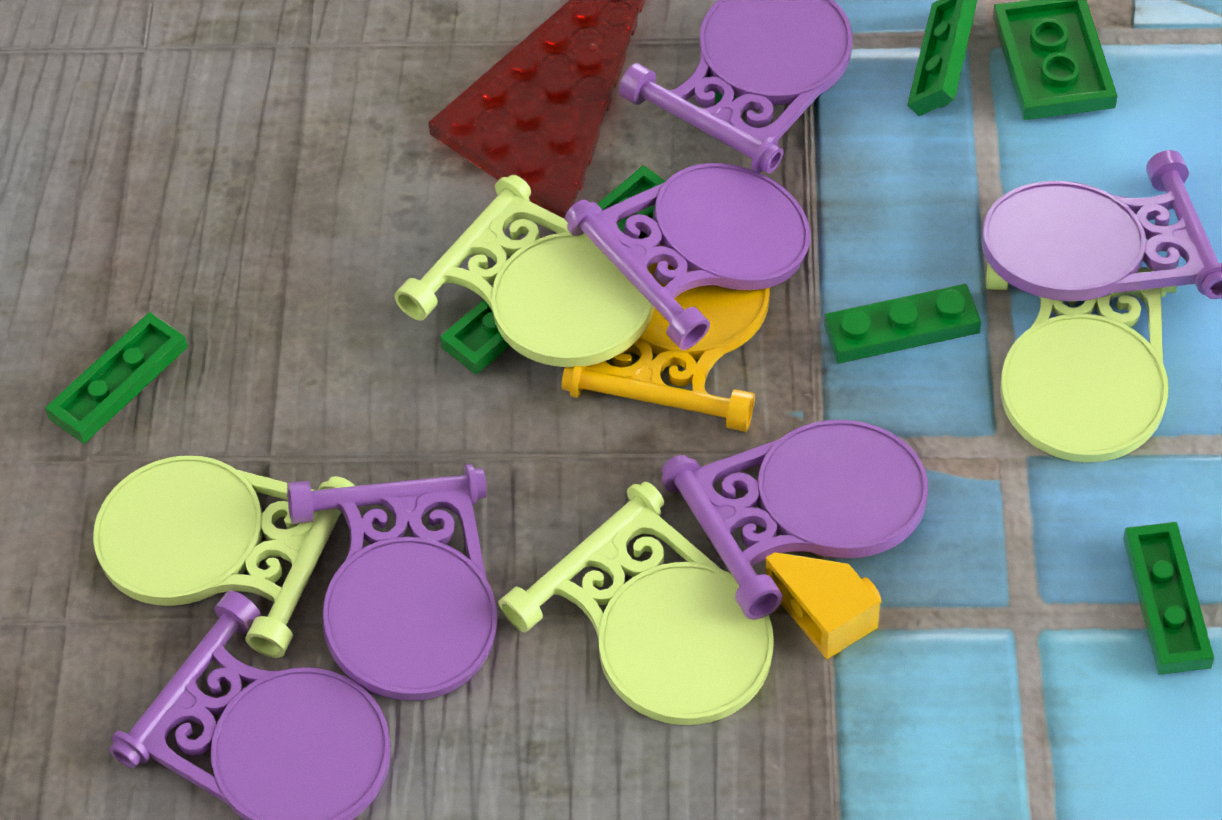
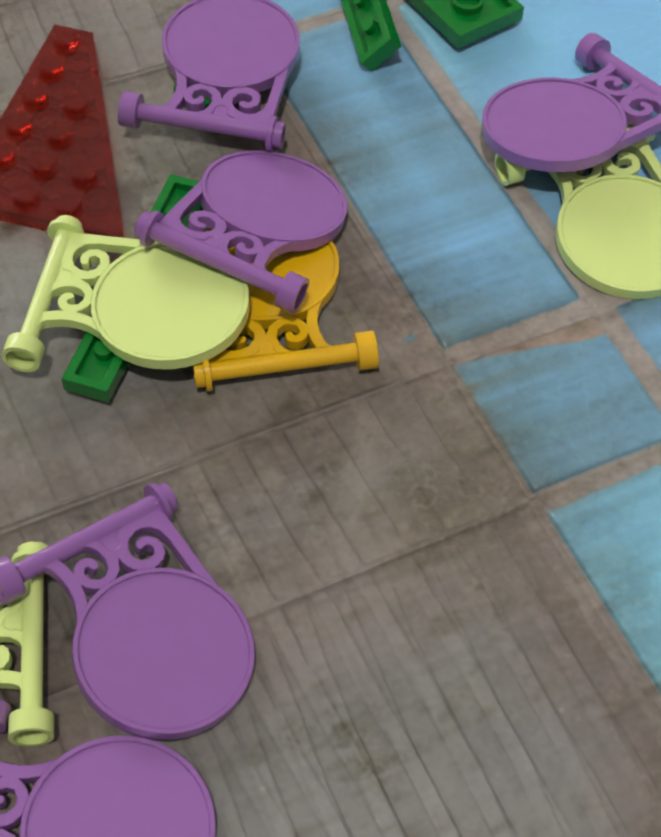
camera: 30 degrees left, 0 degrees up
yellowish green piece [498,482,774,725] -> none
medium lavender piece [662,420,928,620] -> none
yellow slope [765,552,881,659] -> none
green plate [824,283,981,364] -> none

